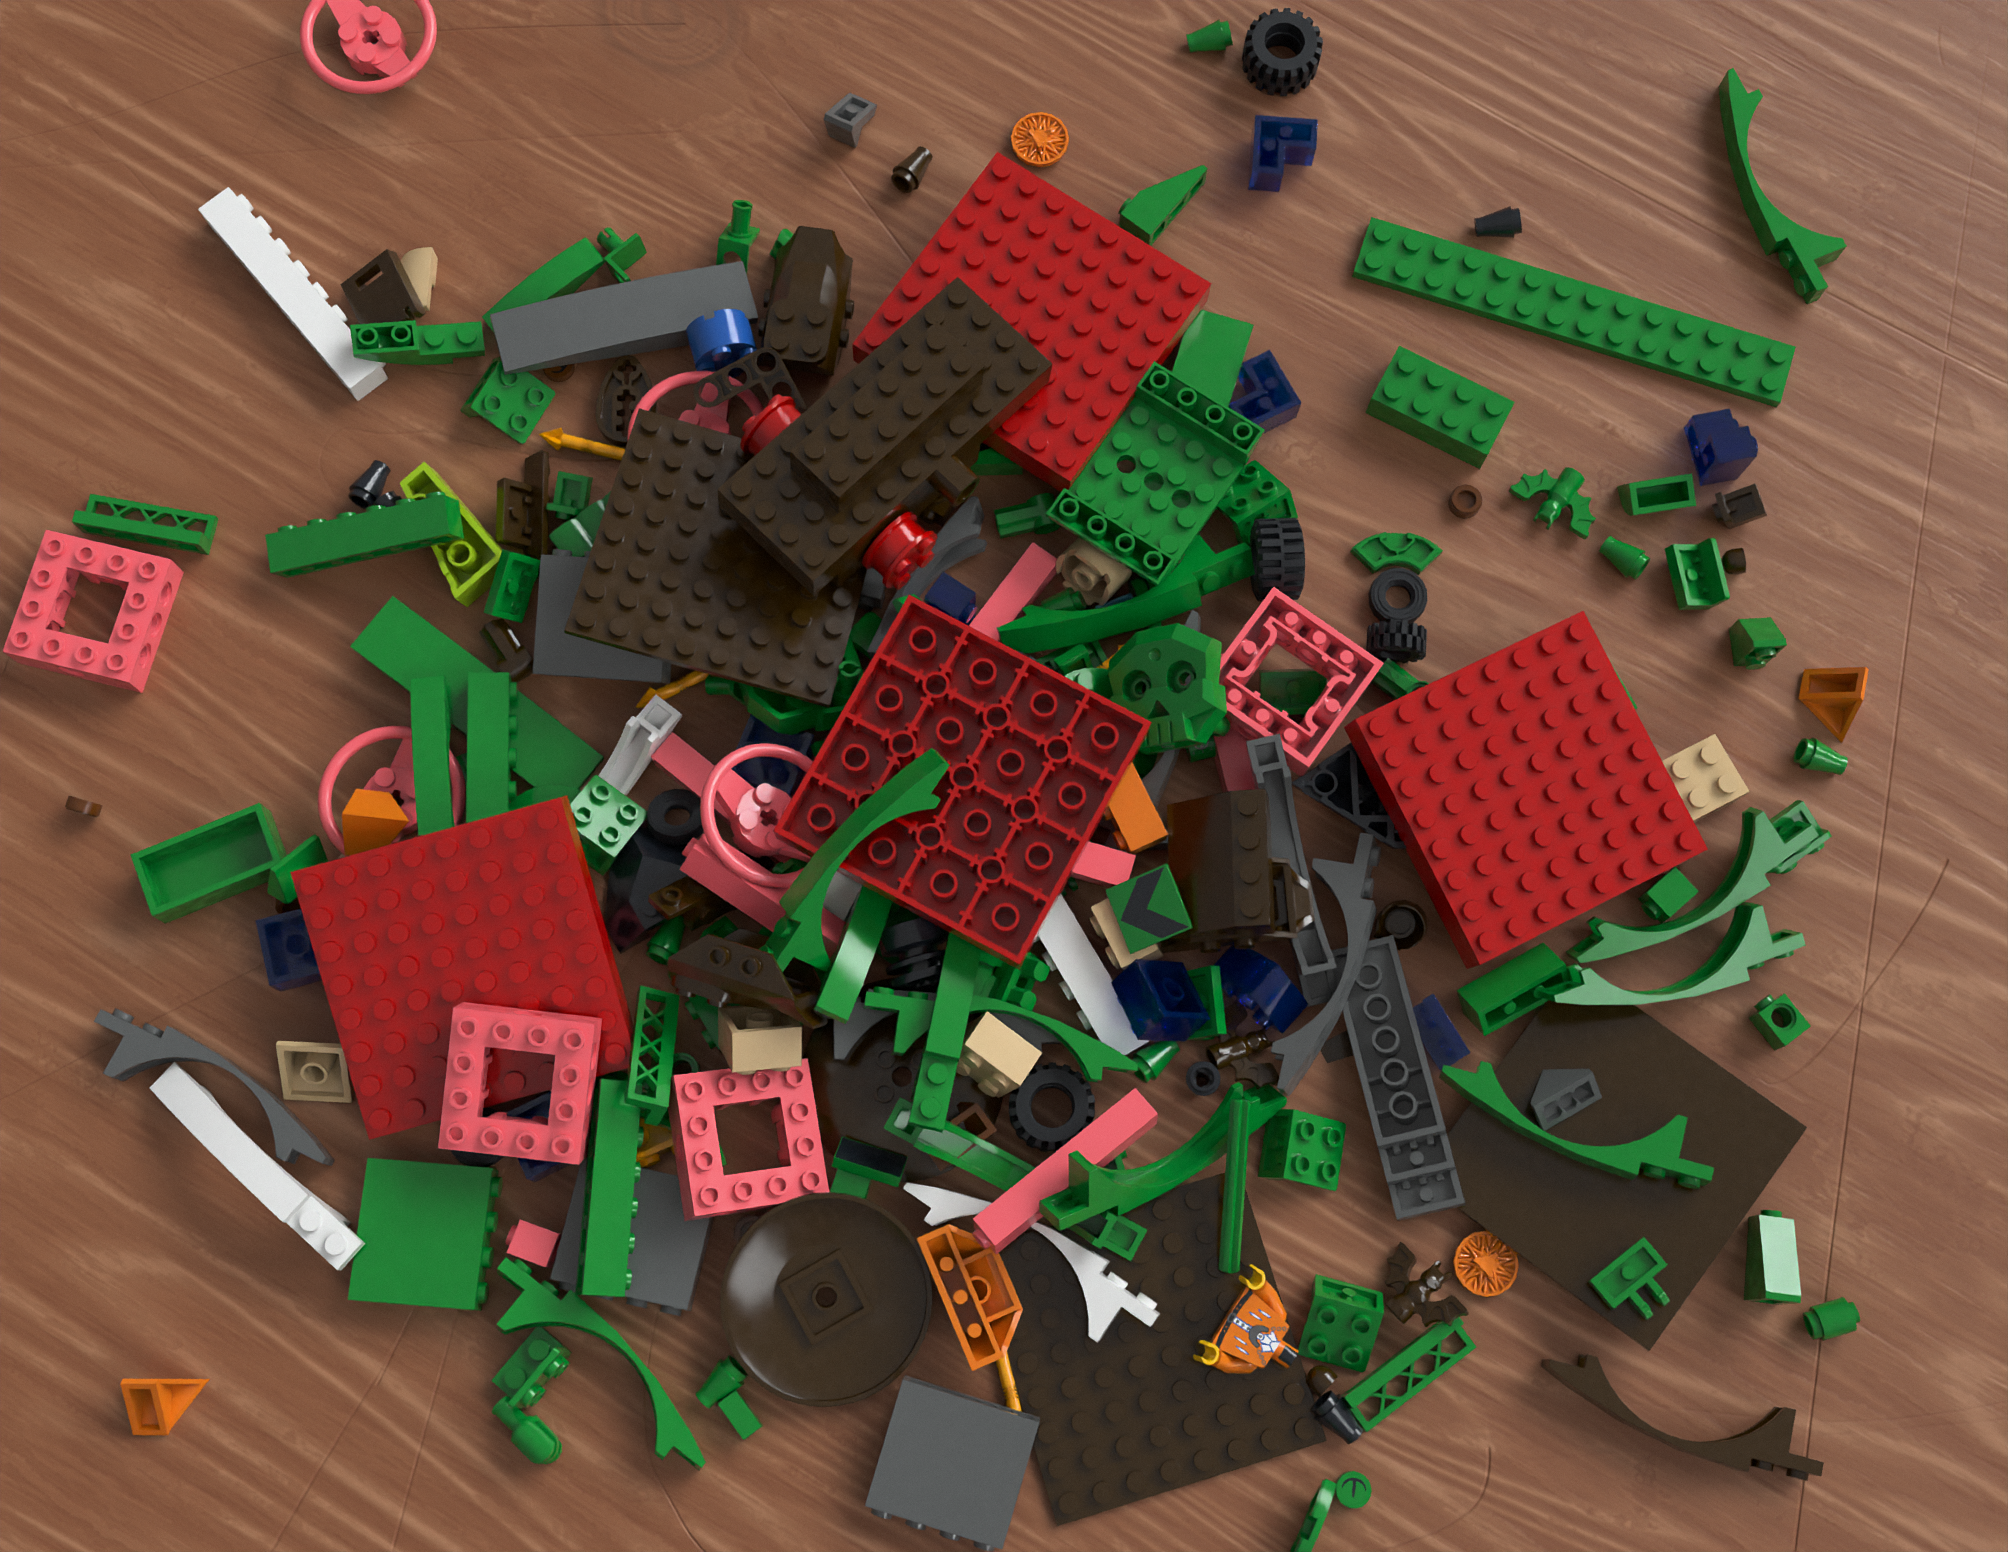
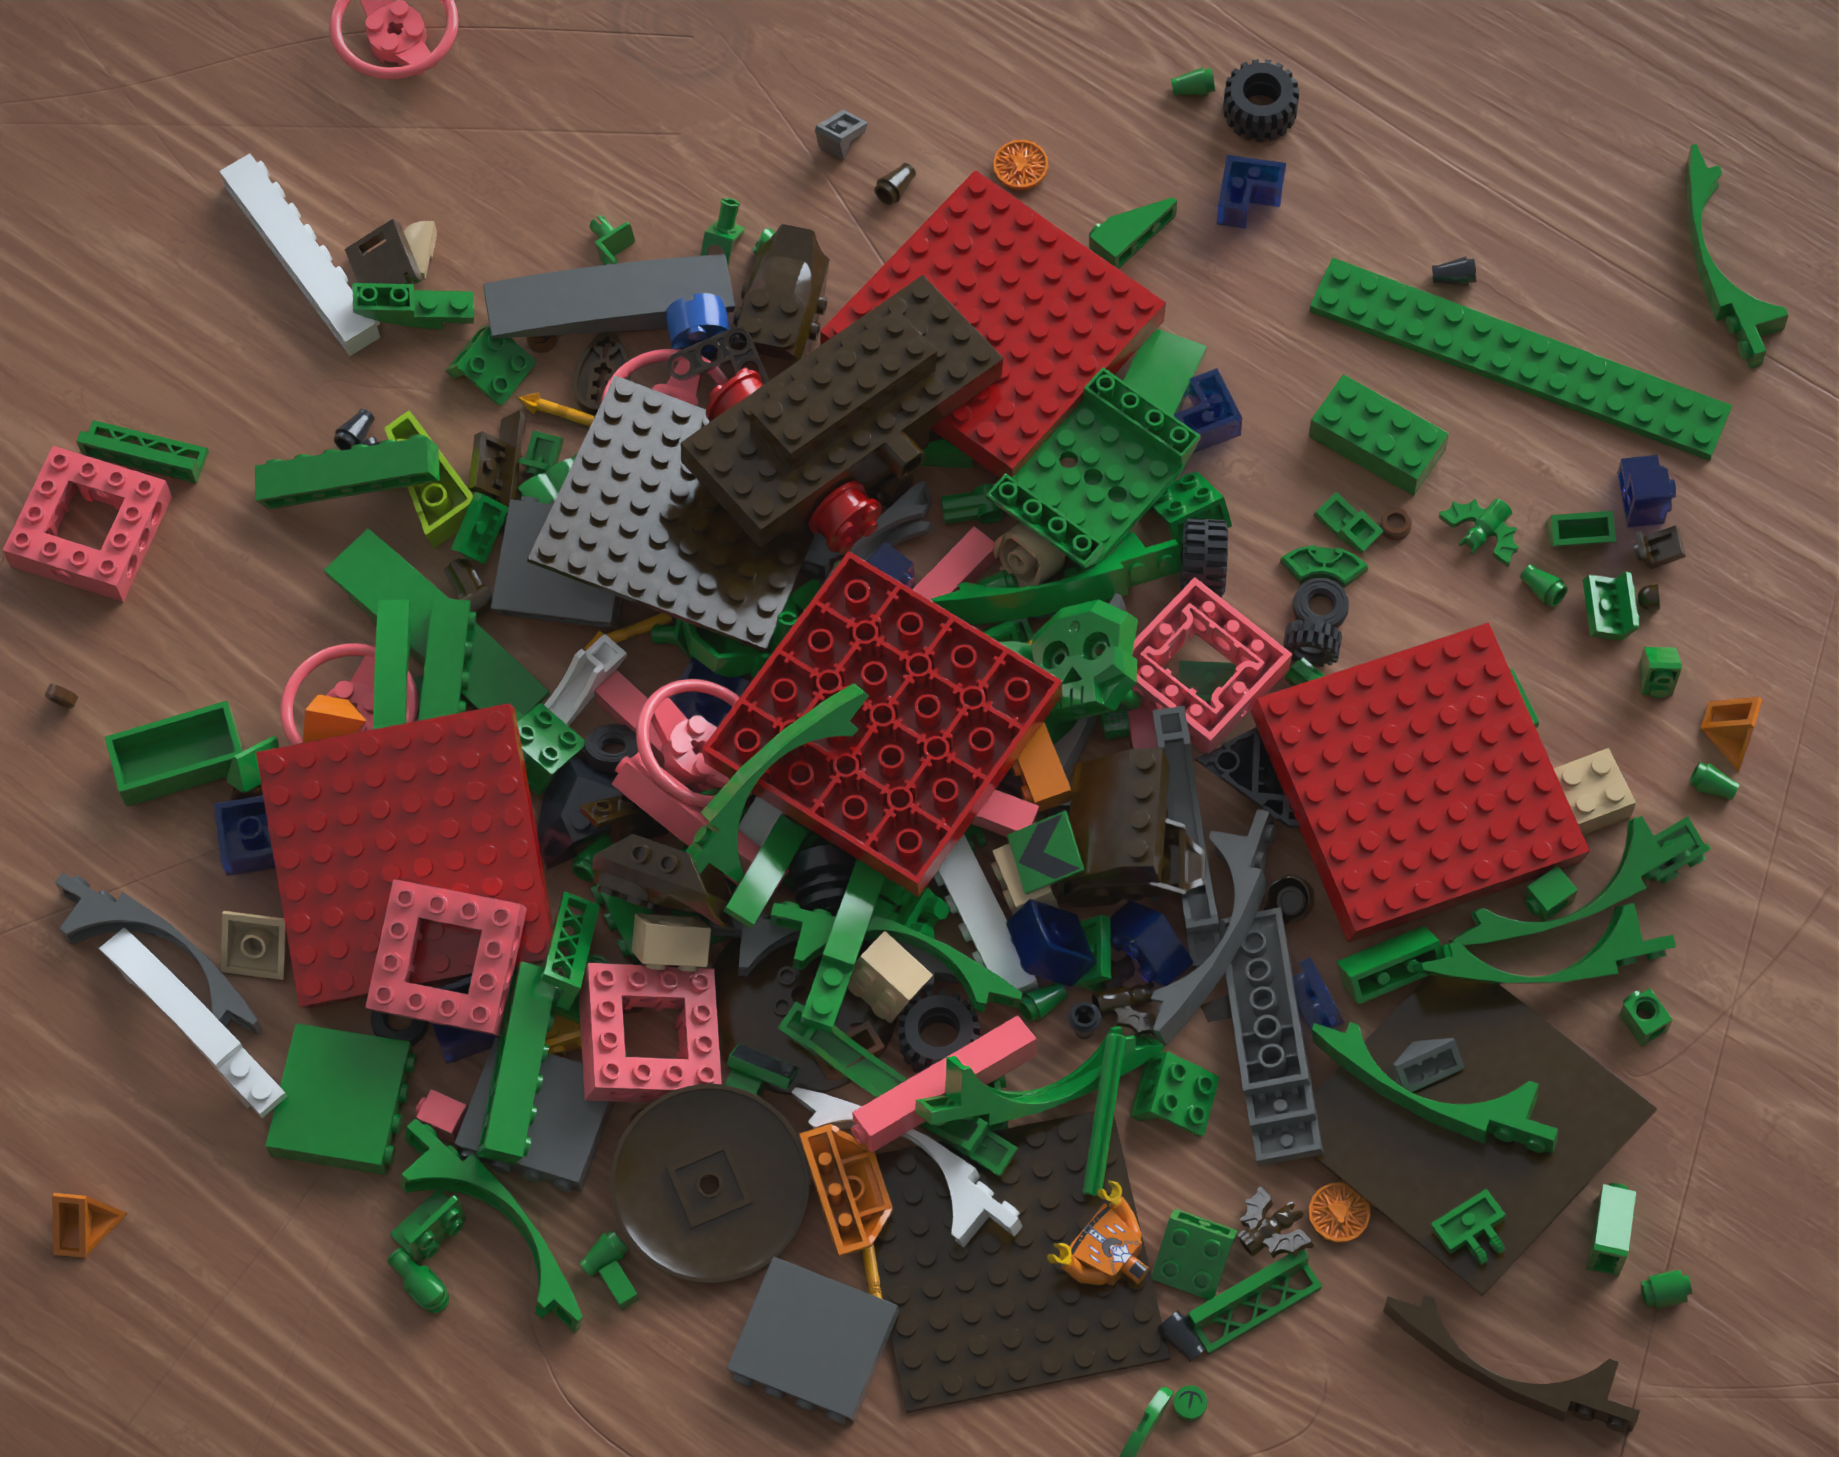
camera: 10 degrees right, 10 degrees down
green slope [482,237,605,332] -> none
dark brown hinge [1307,1365,1338,1397] -> none
none -> green slope [1313,492,1383,553]

